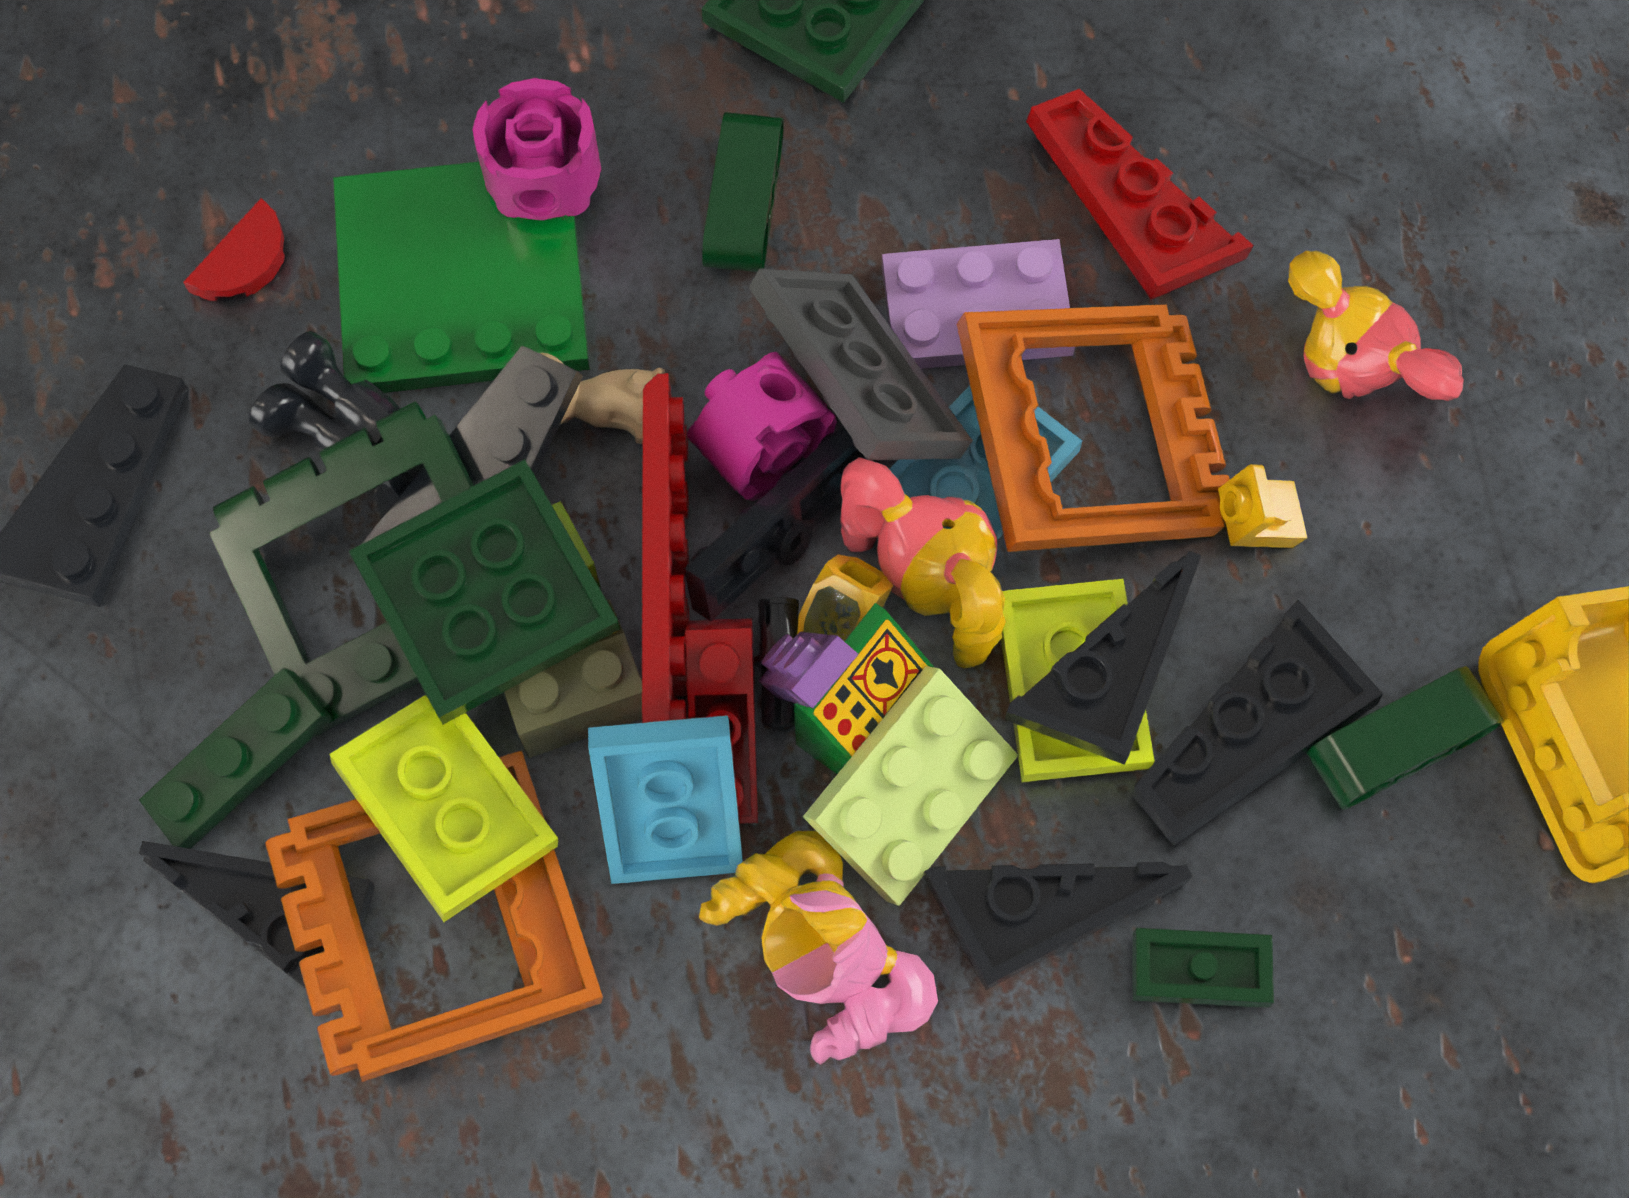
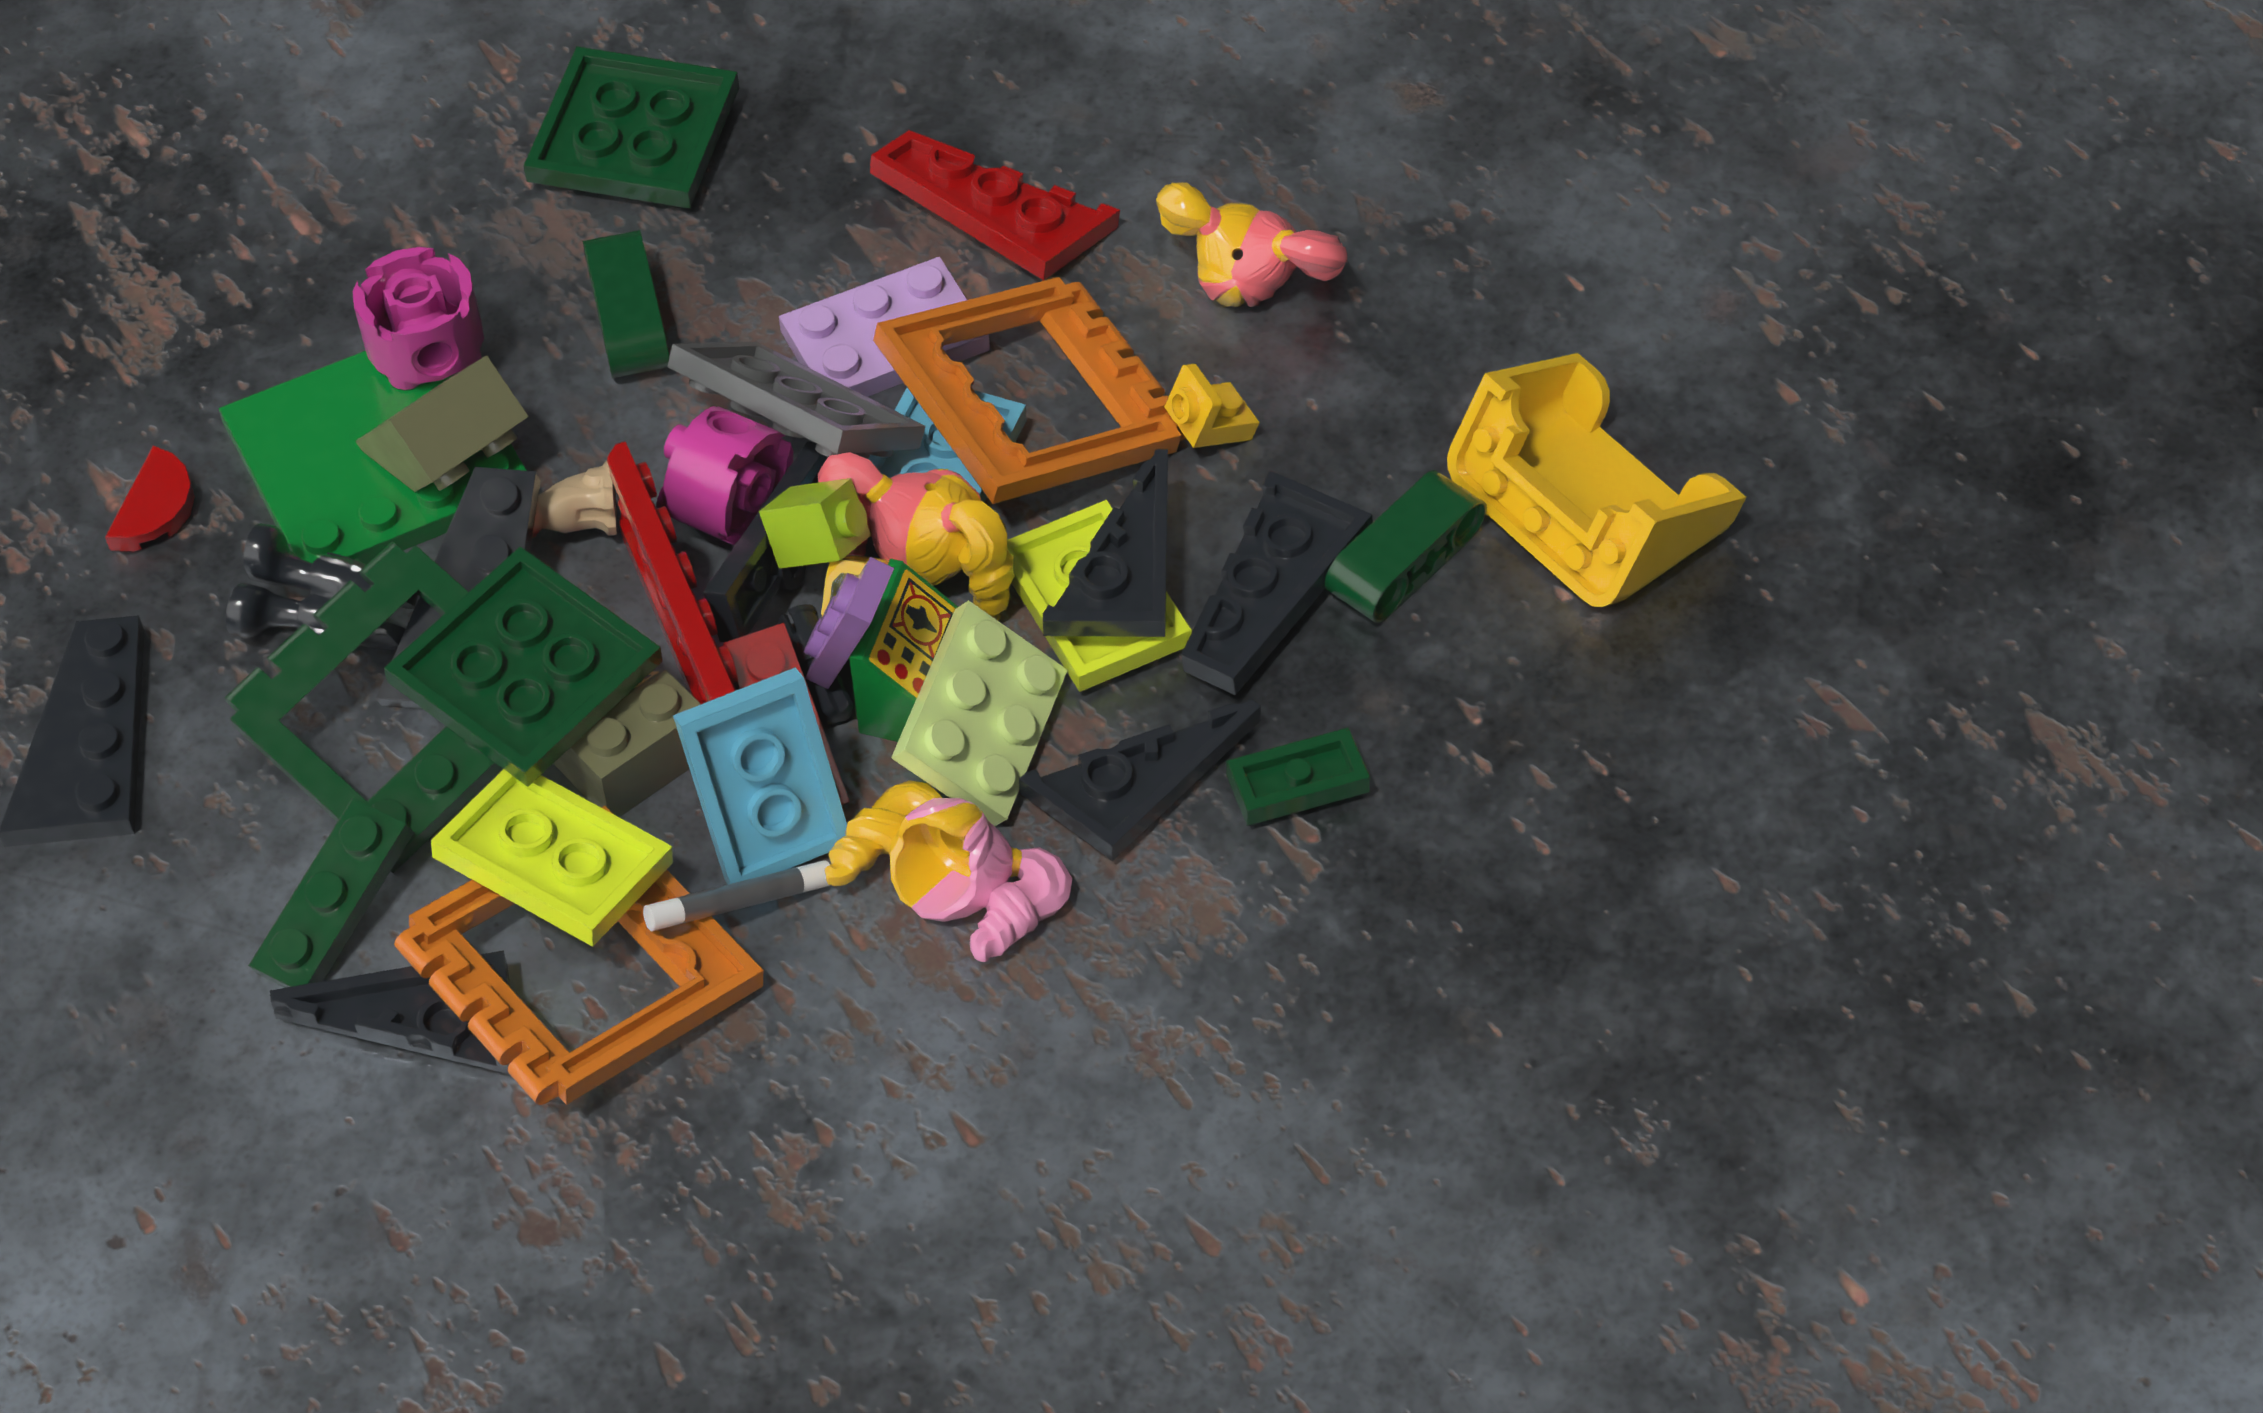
camera: 20 degrees left, 15 degrees down
none -> olive slope [356,355,529,492]
none -> flat silver bar [643,860,831,931]
none -> lime brick [759,478,871,569]

